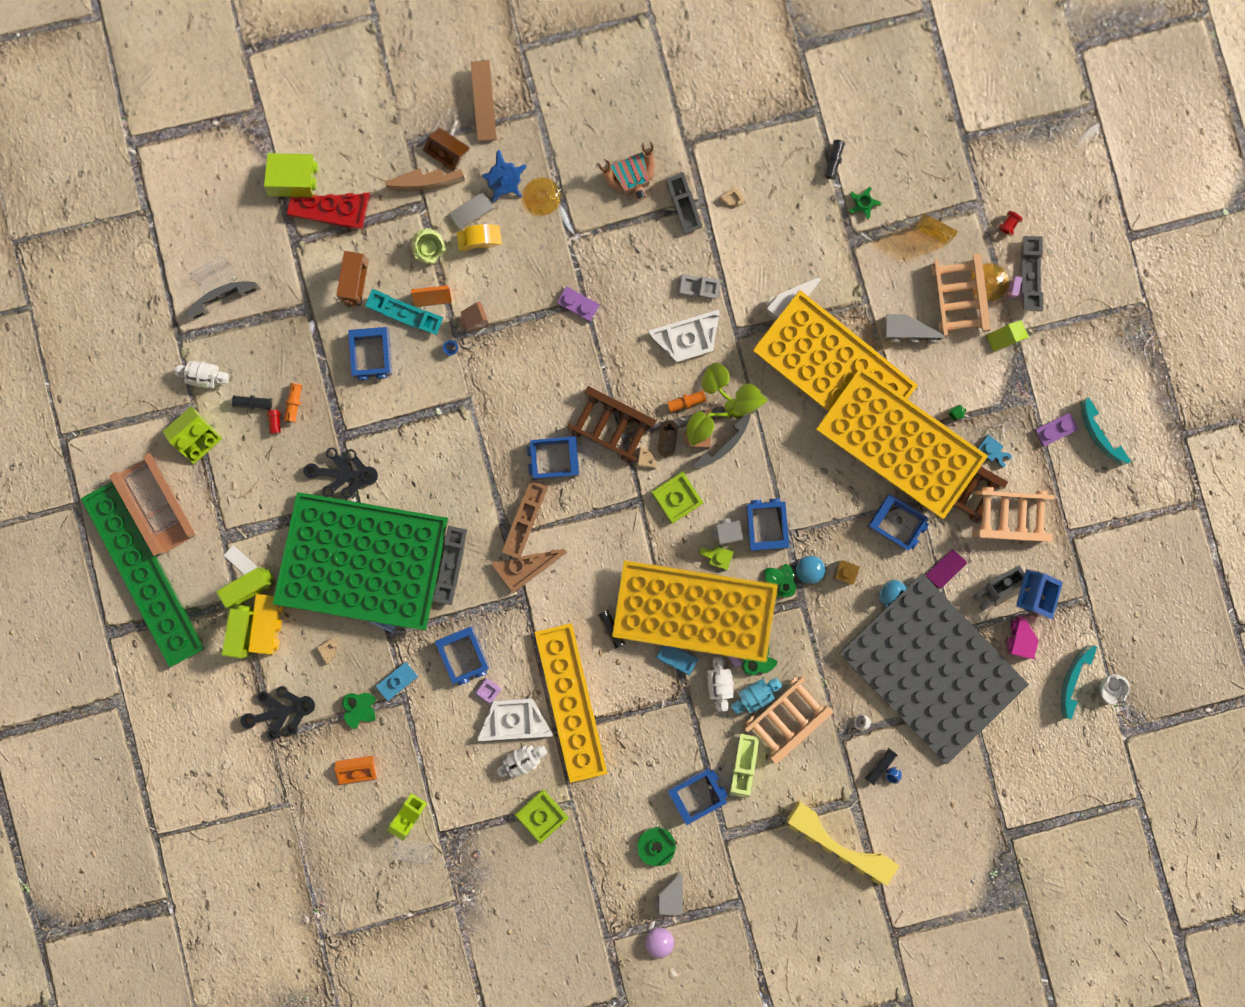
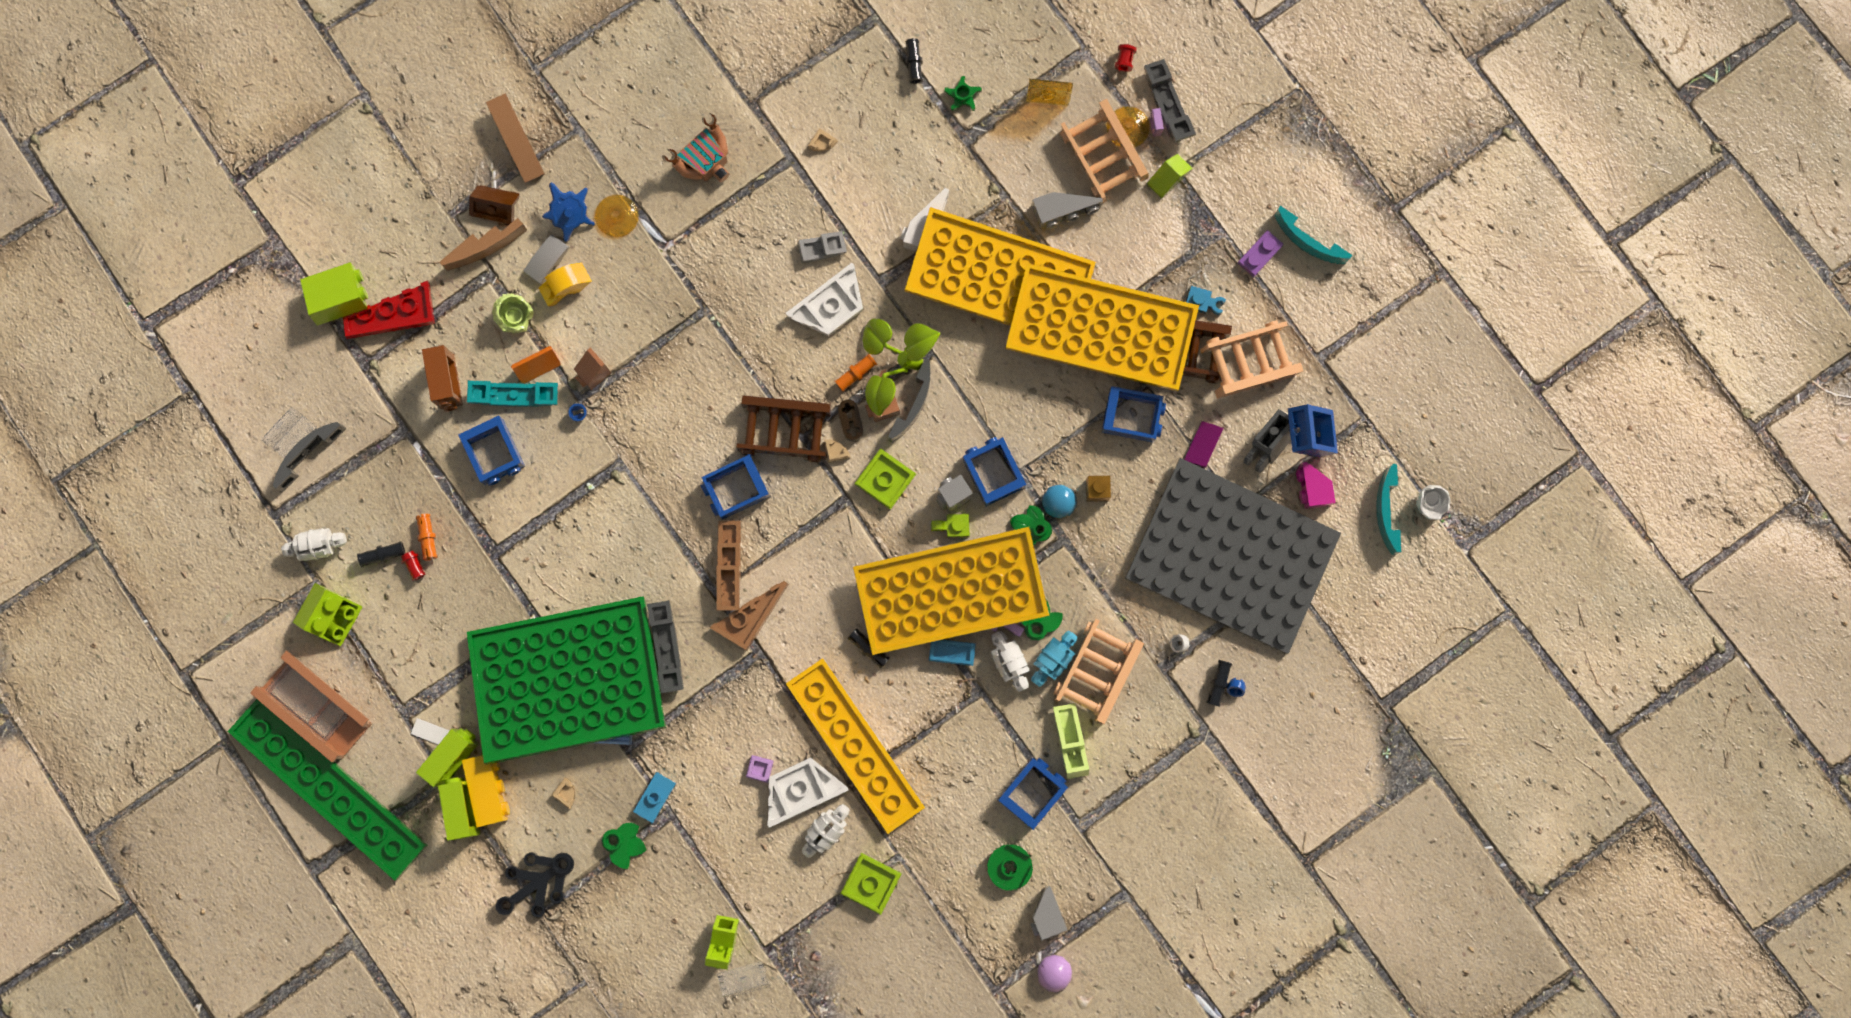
camera: 25 degrees left, 5 degrees down
black plant [304,447,378,499] -> none
orange slope [334,756,377,785] -> none
blue window [435,626,490,686] -> none
medium lavender plate [557,286,600,322] -> none
dark grey slope [664,171,702,234] -> none
light yellow arch [786,801,899,886] -> none
dark azure hair [879,579,907,607] -> none
green piece [948,404,966,421] -> none

